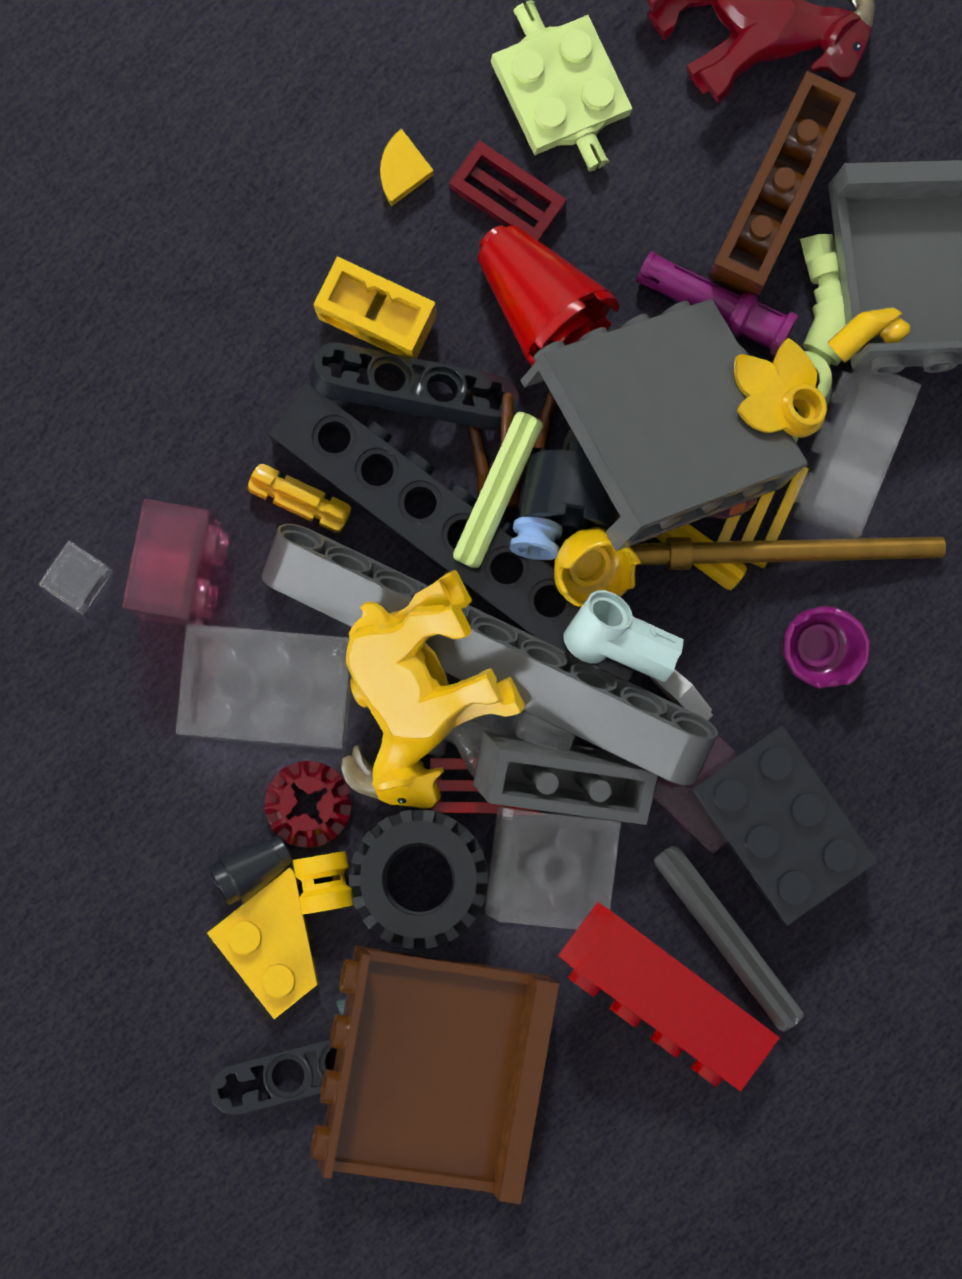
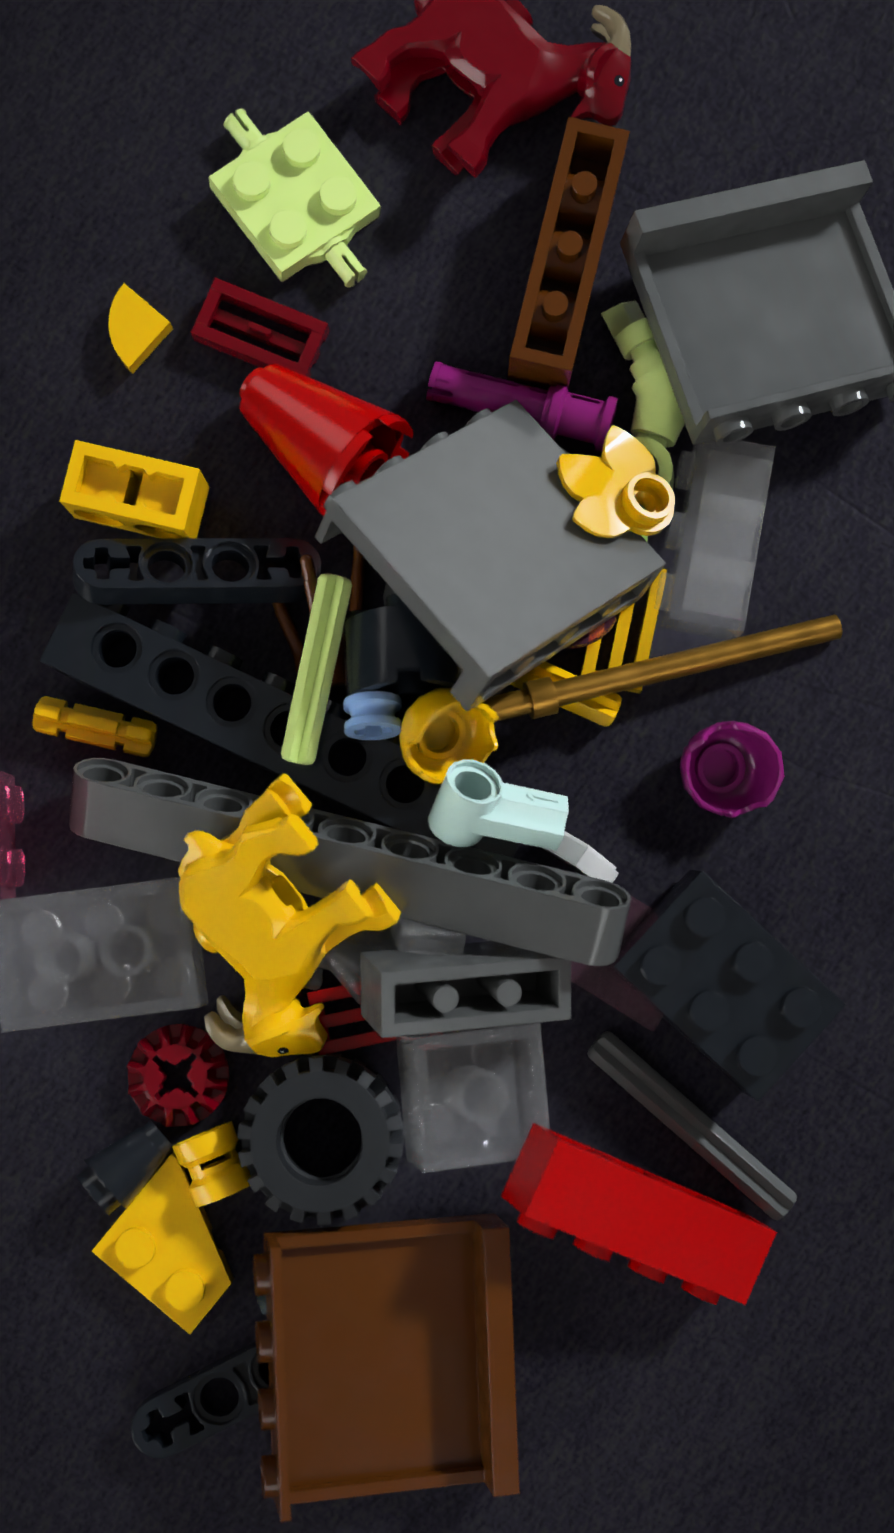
camera: 15 degrees left, 0 degrees up
yellow arm [827,307,911,362] -> none

